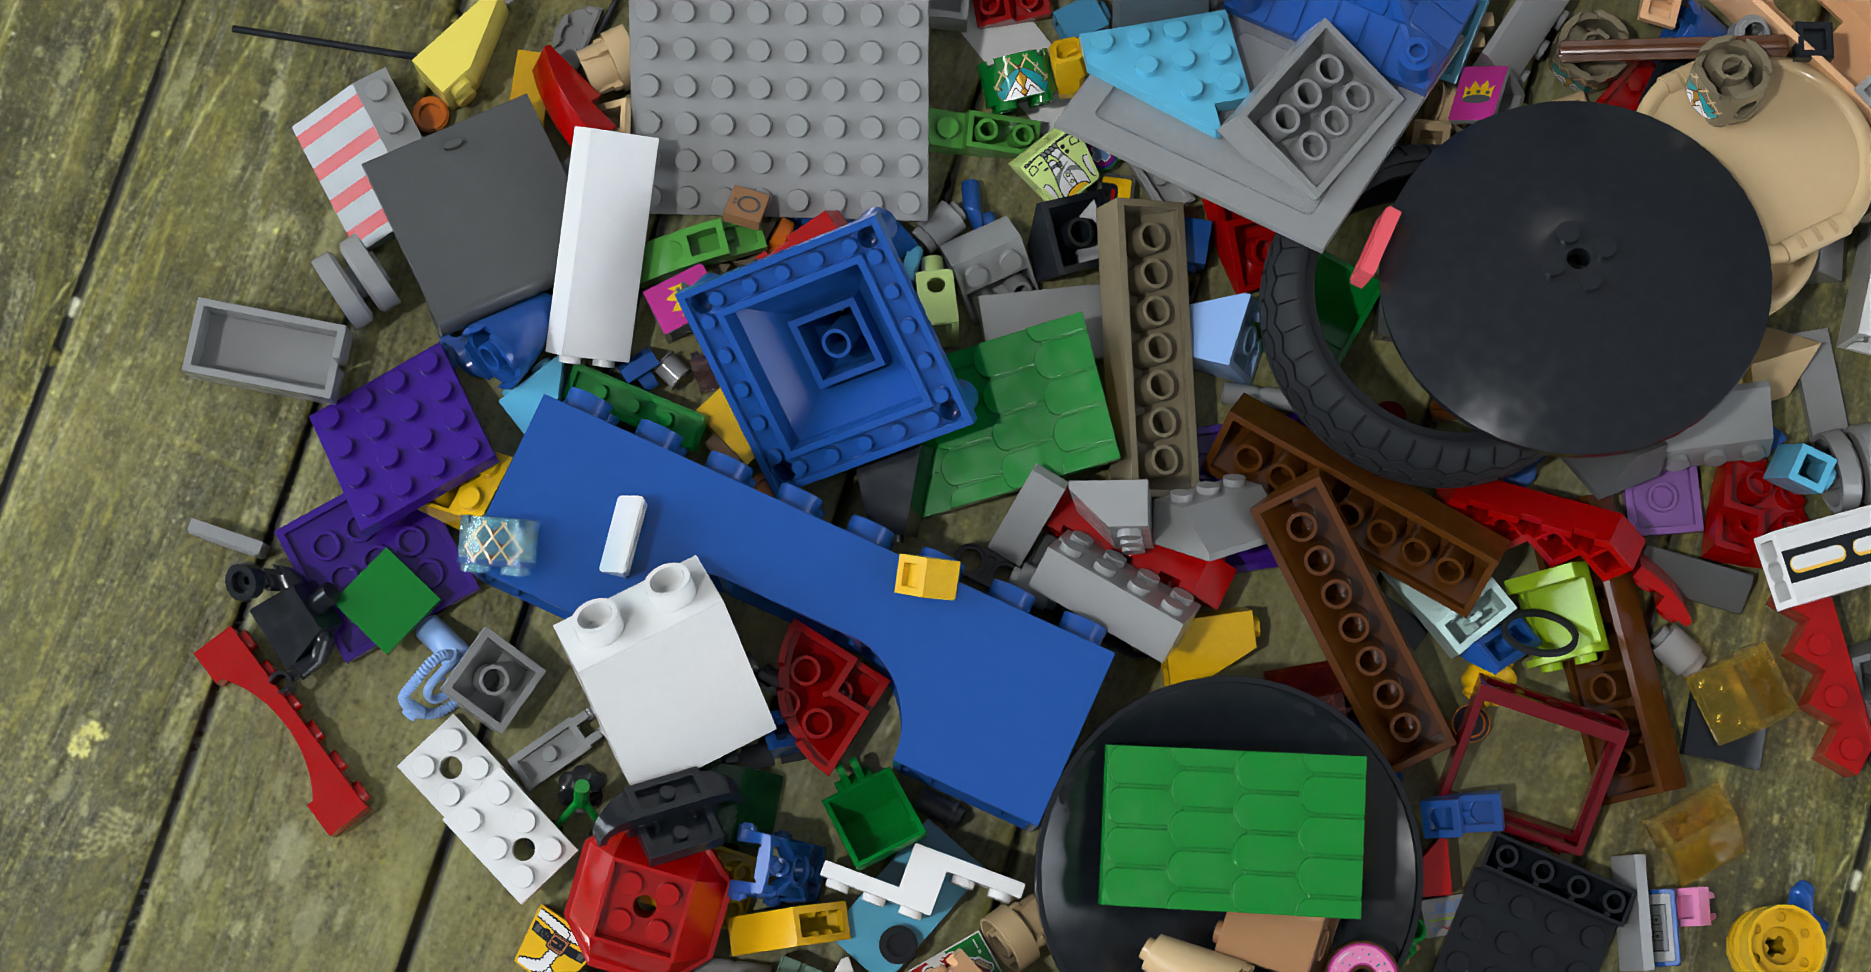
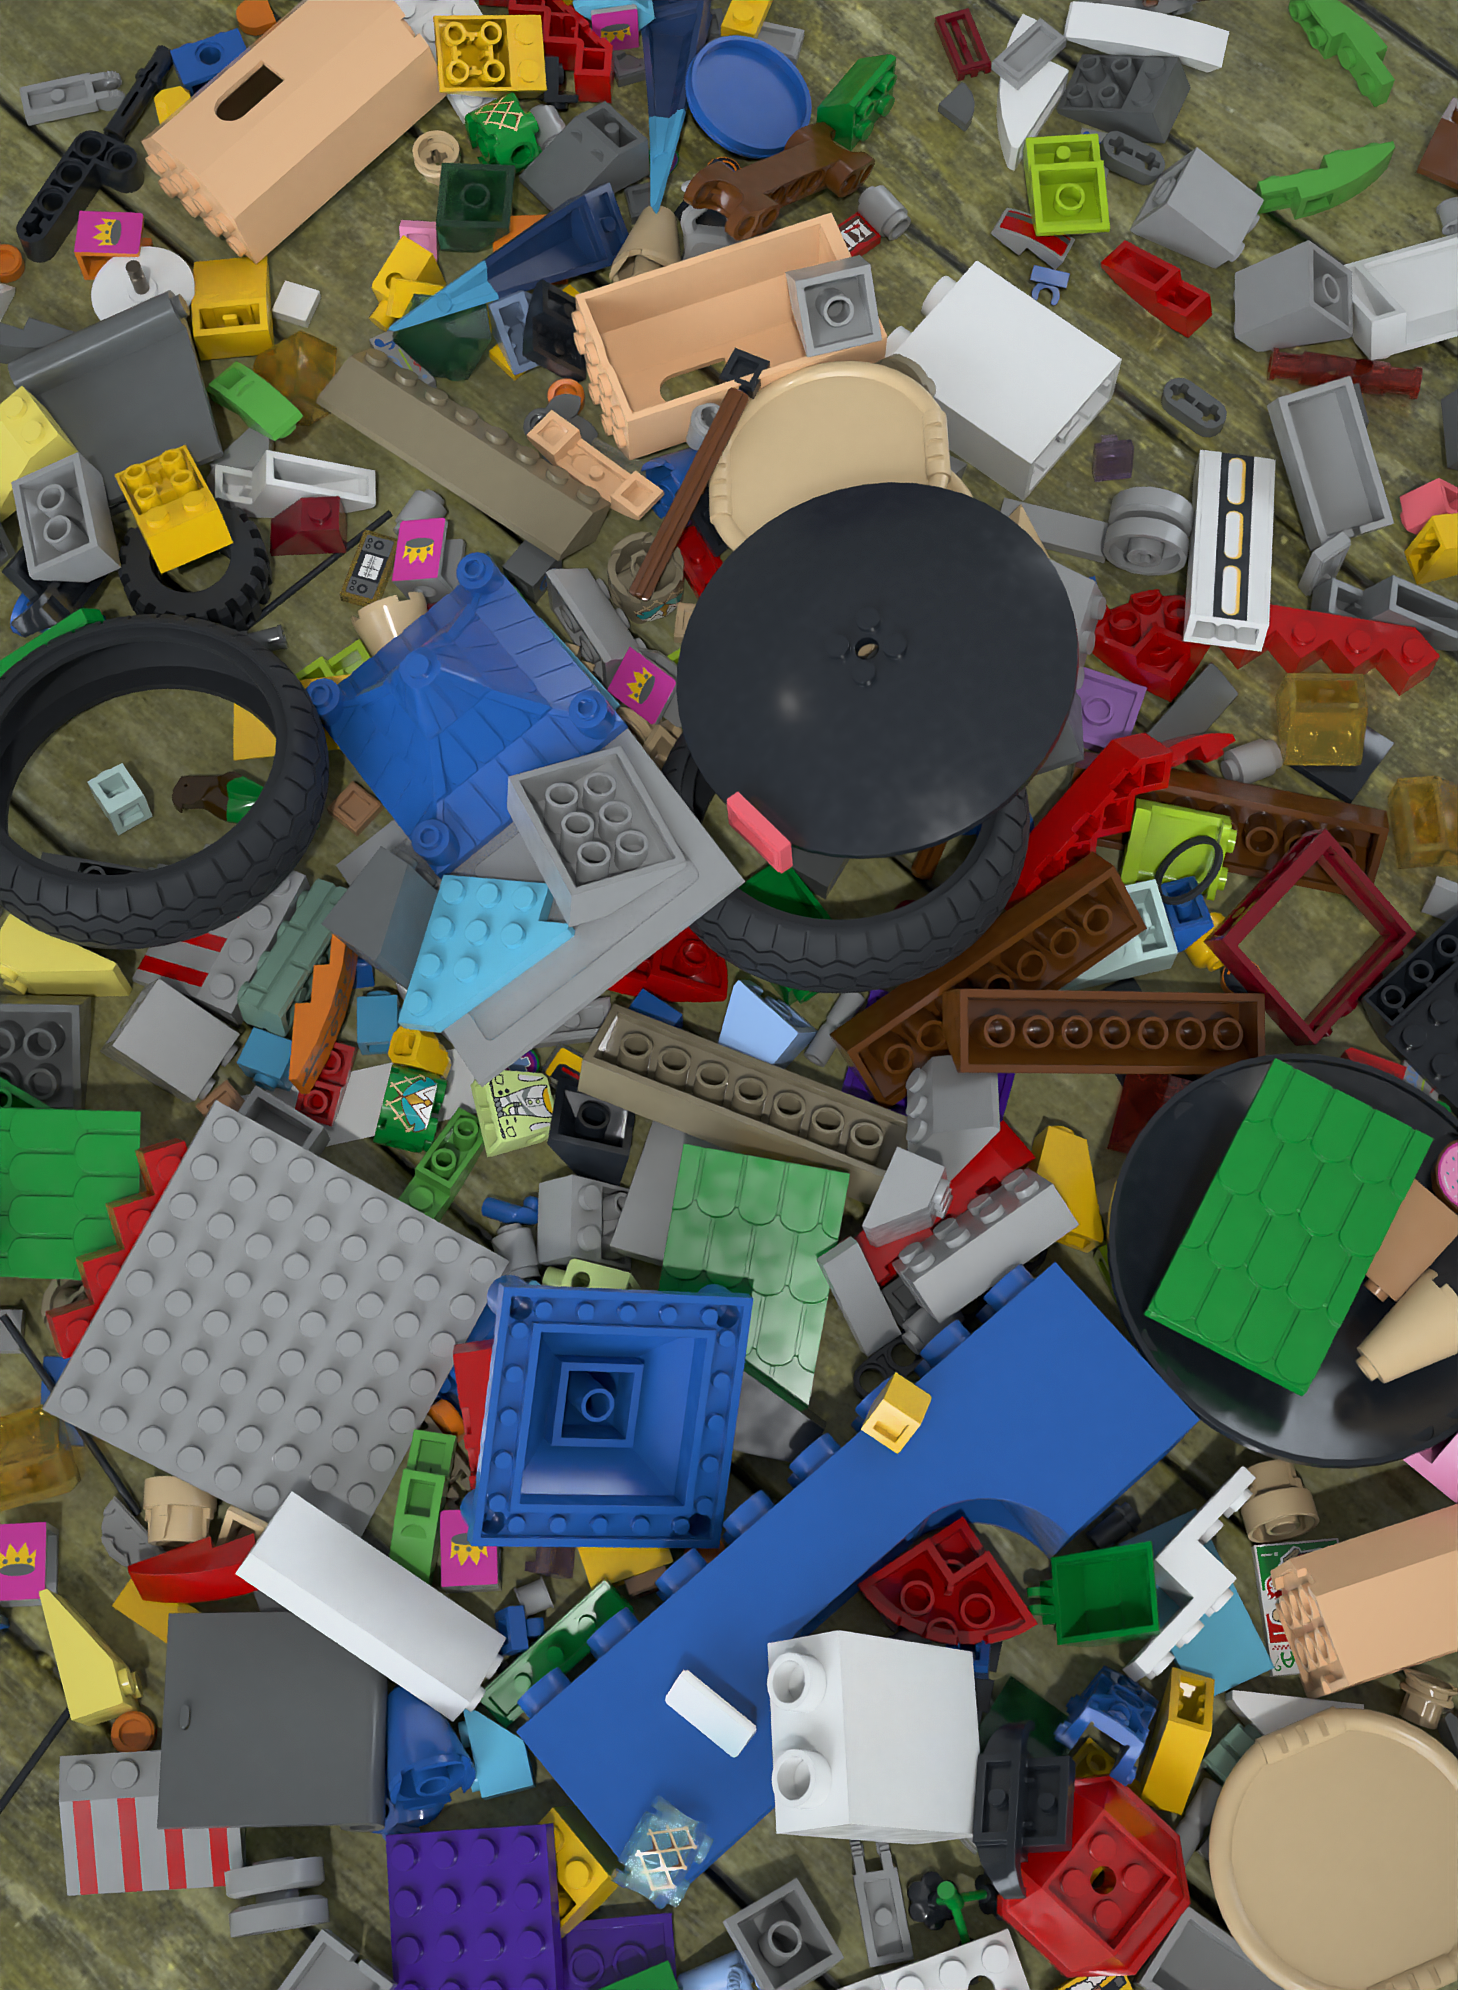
camera: 60 degrees left, 10 degrees down
medium nougat tile [723,185,770,231] -> none
black tile [879,925,918,964] -> none
blue slope [1420,790,1505,839] -> none
dark tan brick [1685,35,1772,127] -> none
medium azure brick [1763,443,1837,494] -> none

